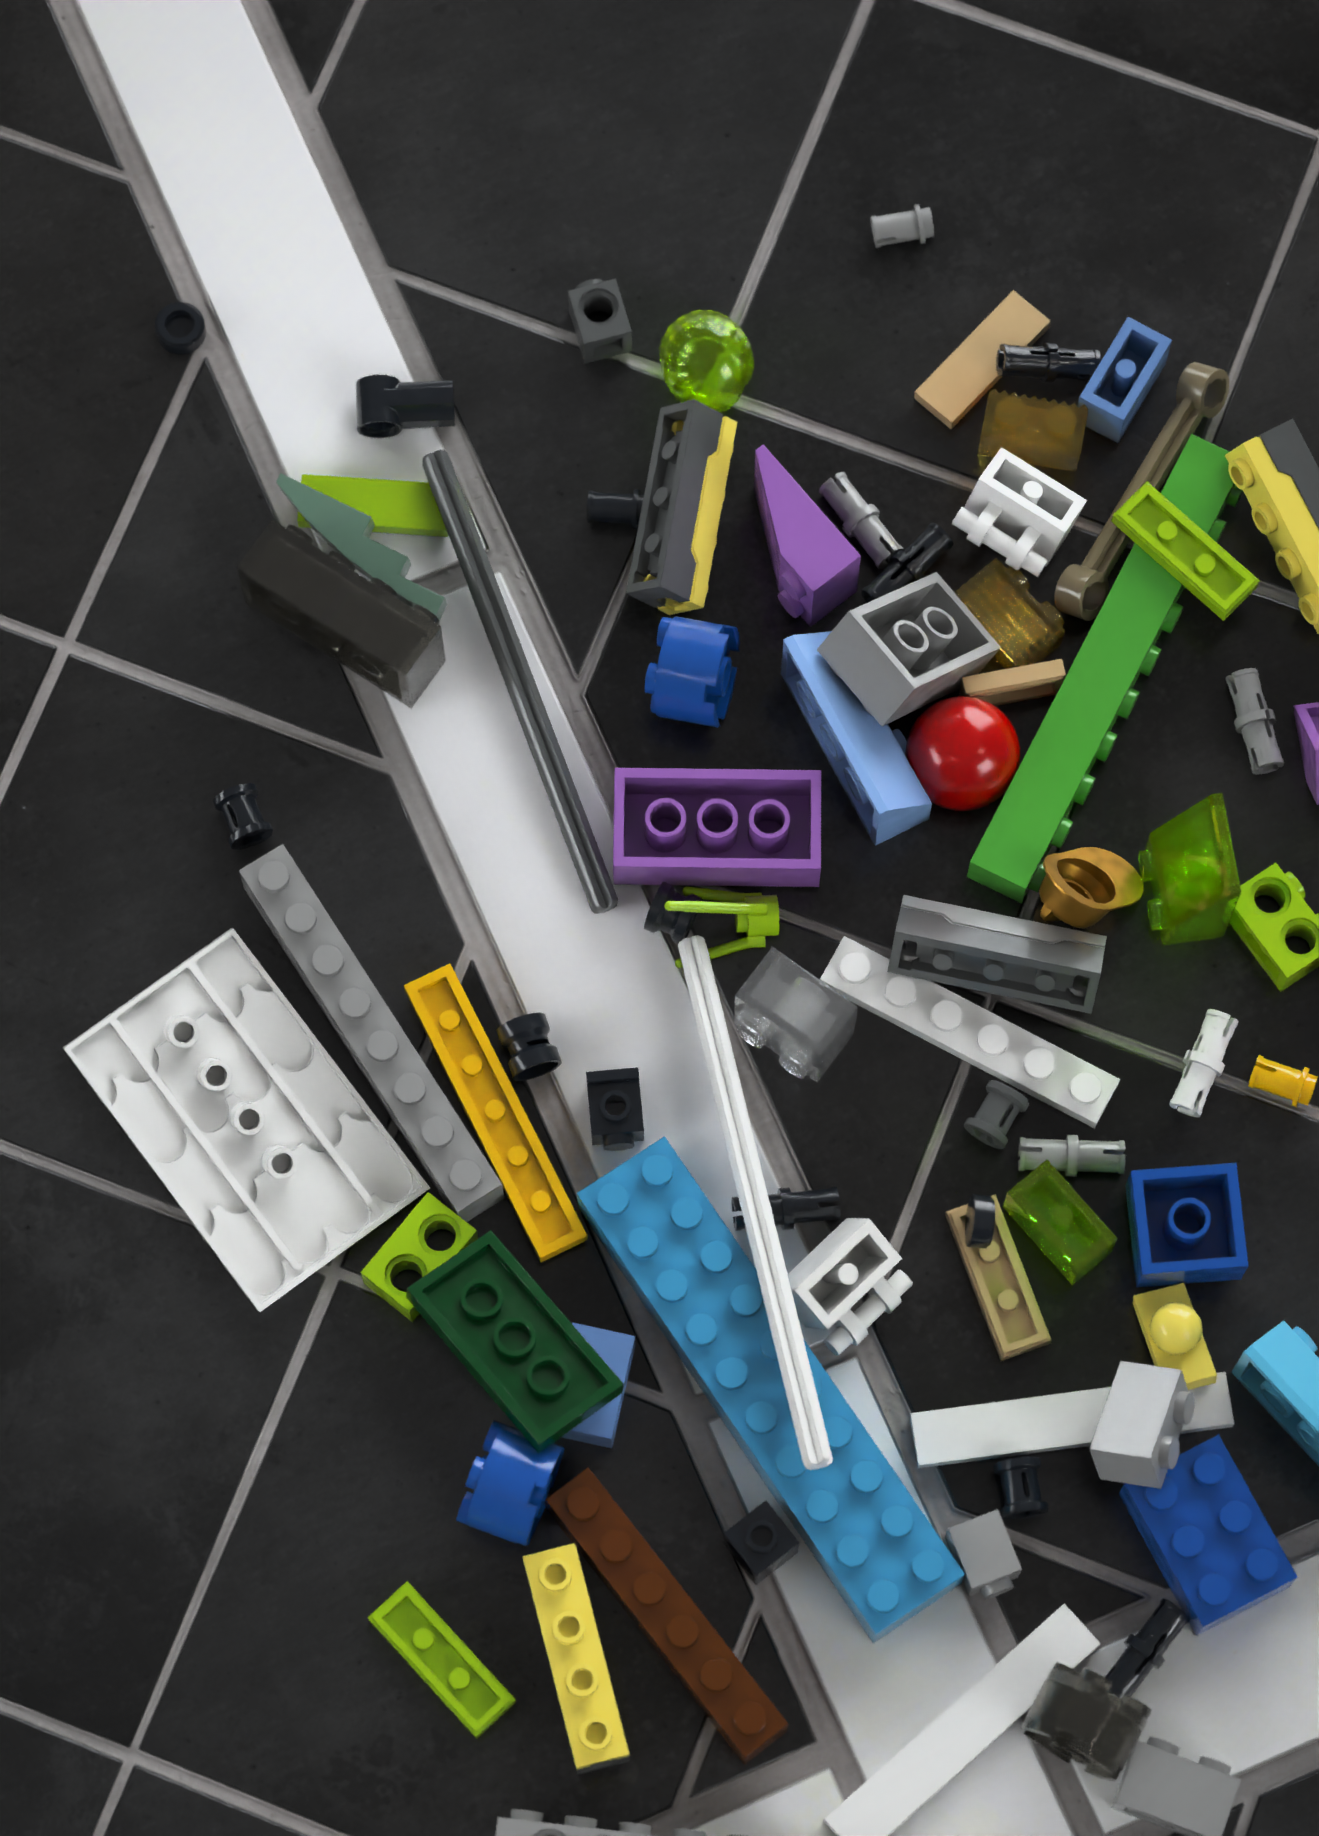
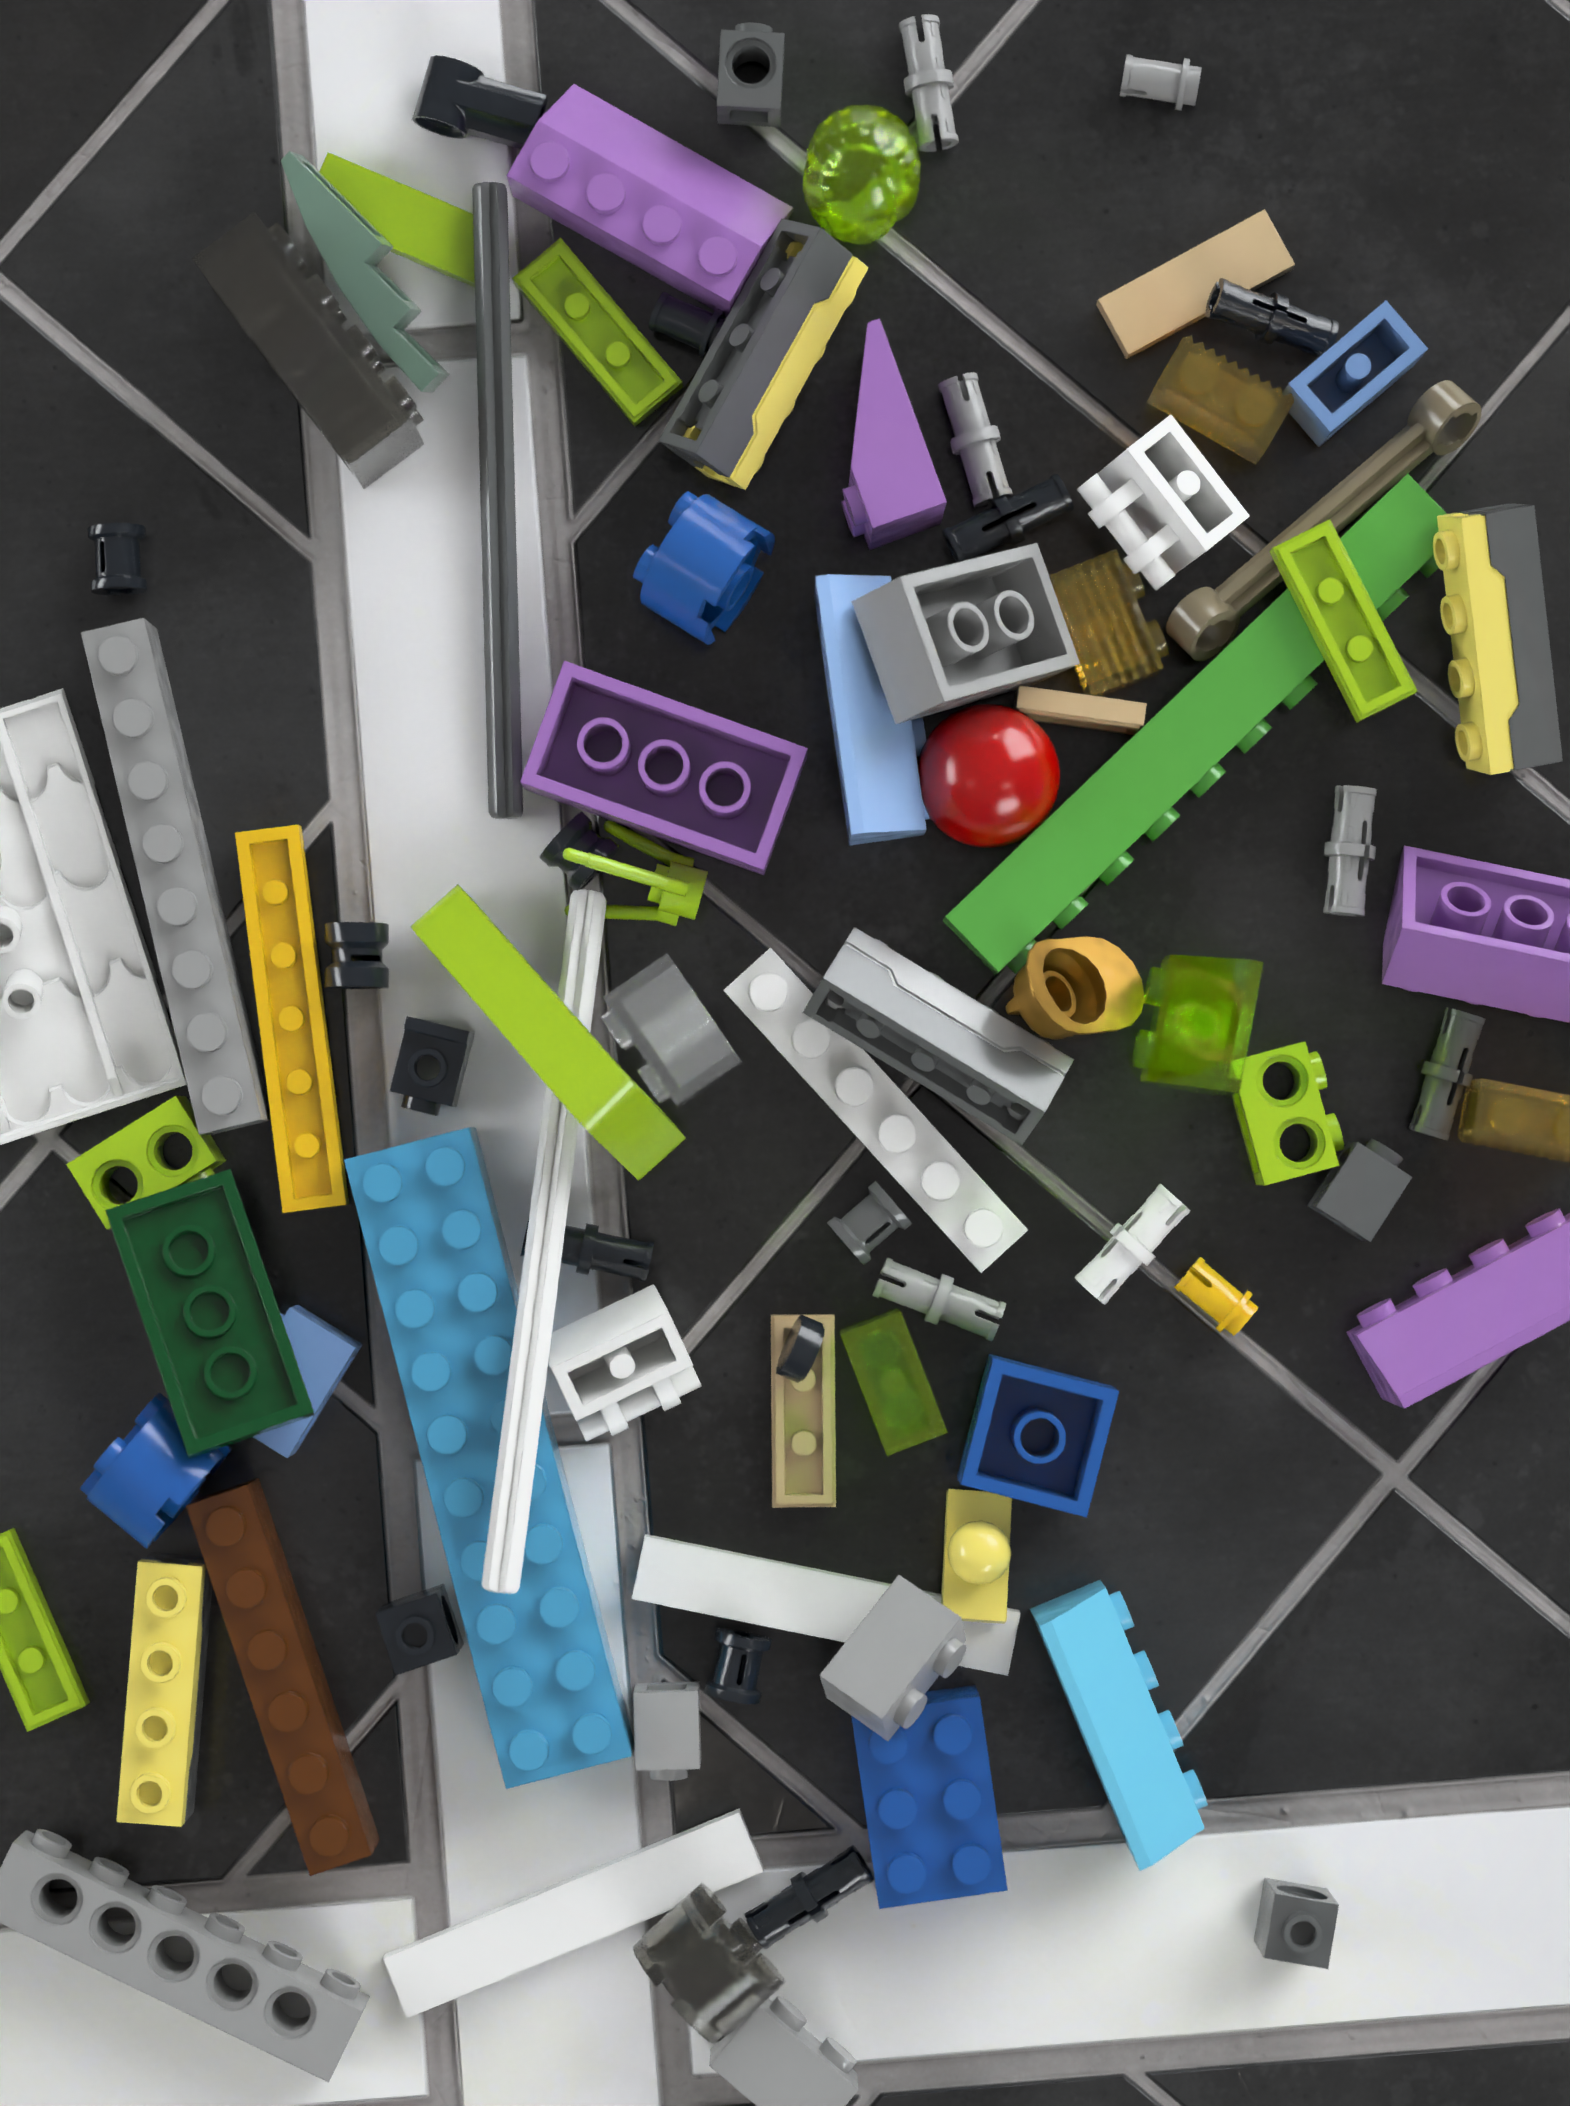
camera: 15 degrees right, 15 degrees up
none -> lime beam [410,884,686,1181]
none -> medium lavender slope [506,84,793,317]
none -> lime tile [512,238,683,427]
none -> light grey pin [899,14,959,152]

